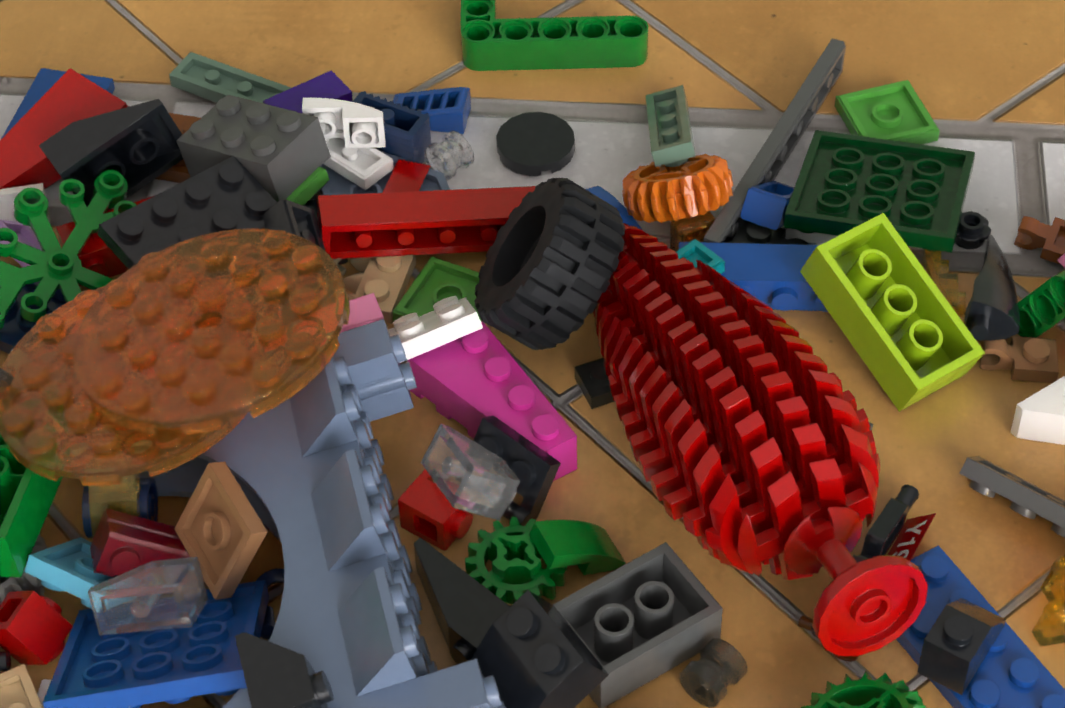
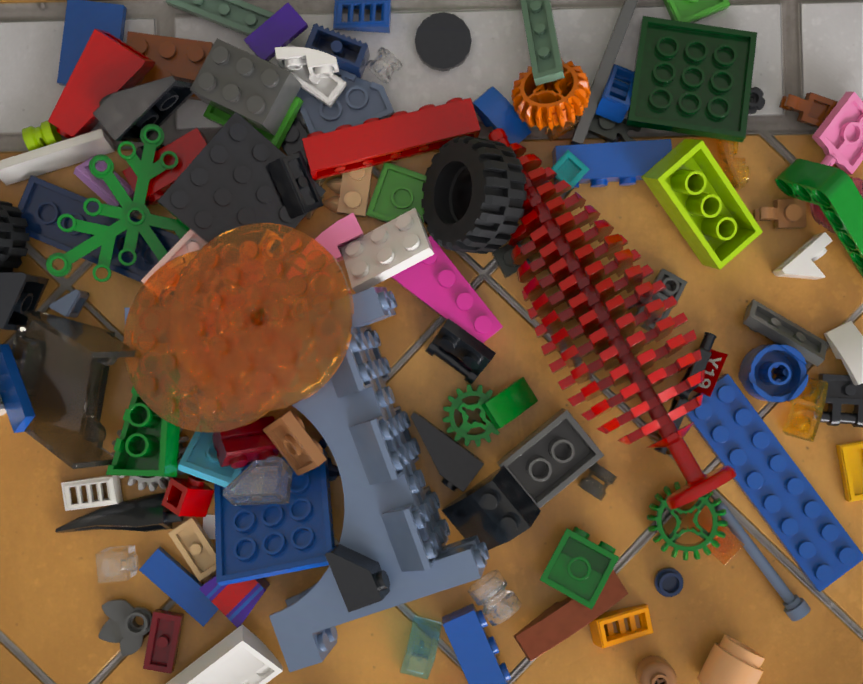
camera: 10 degrees left, 40 degrees up
red sticker [382,159,431,193] -> none
red brick [398,469,473,551] -> none
clear slope [421,424,520,521] -> none
black slope [917,598,1006,695] -> none
black piece [964,235,1020,341] -> none
none -> blue brick [738,344,808,403]

